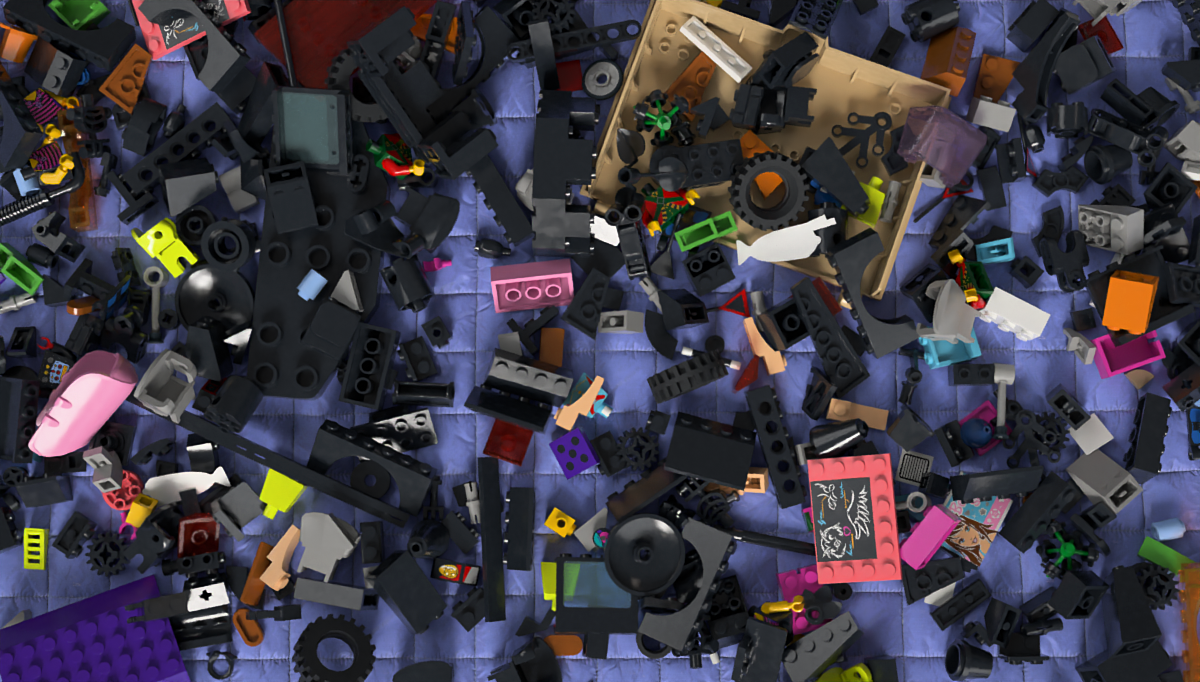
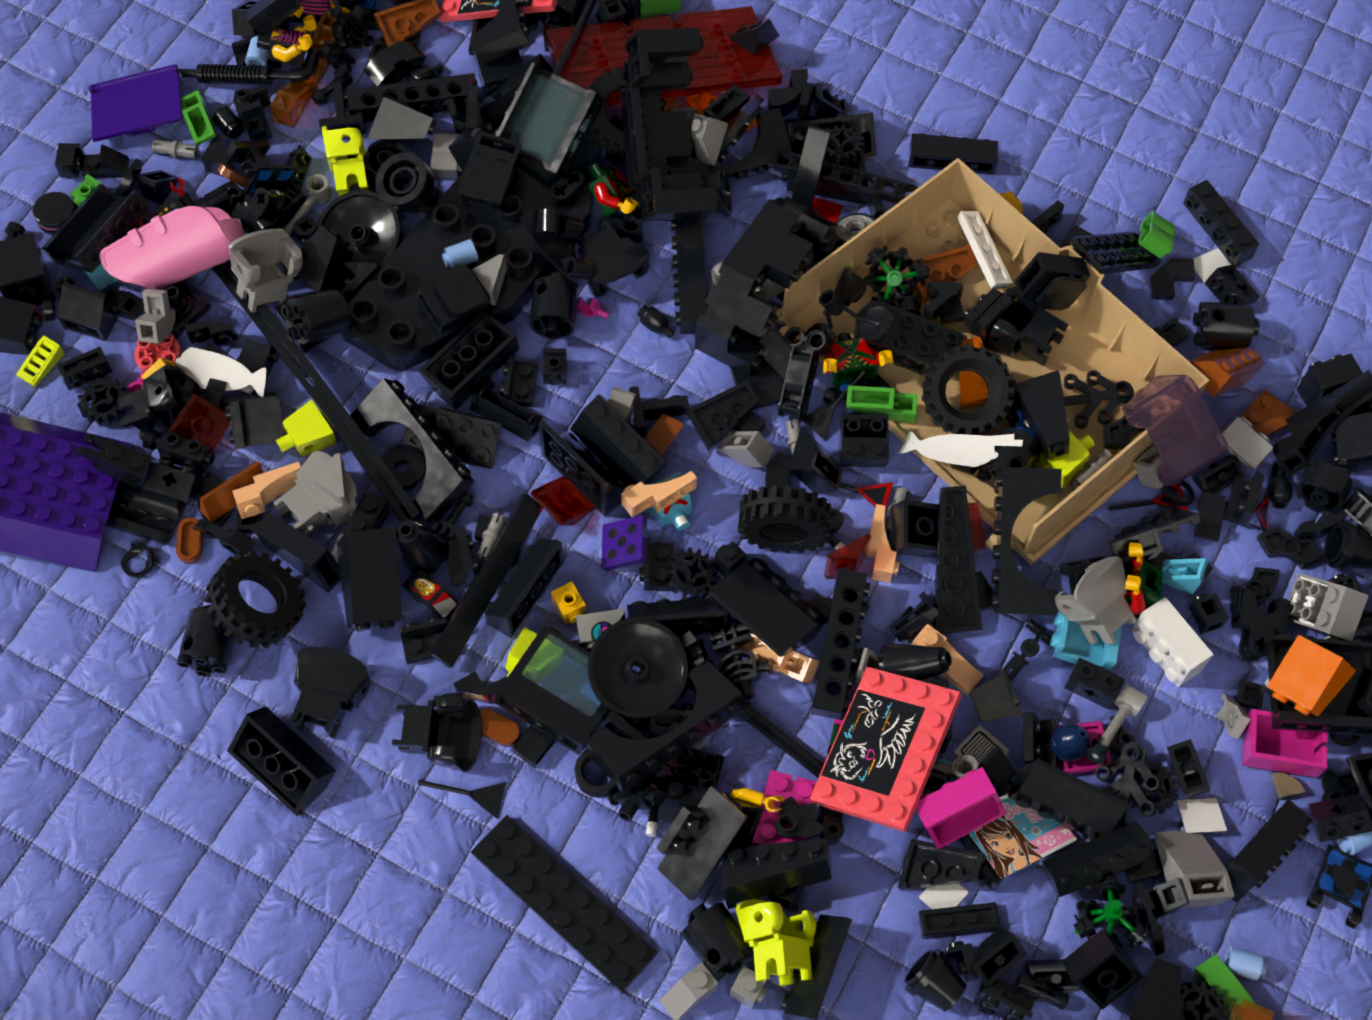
camera: 25 degrees right, 20 degrees down
bright pink slope [490,258,574,313] -> none
none -> light grey slope [689,113,728,166]

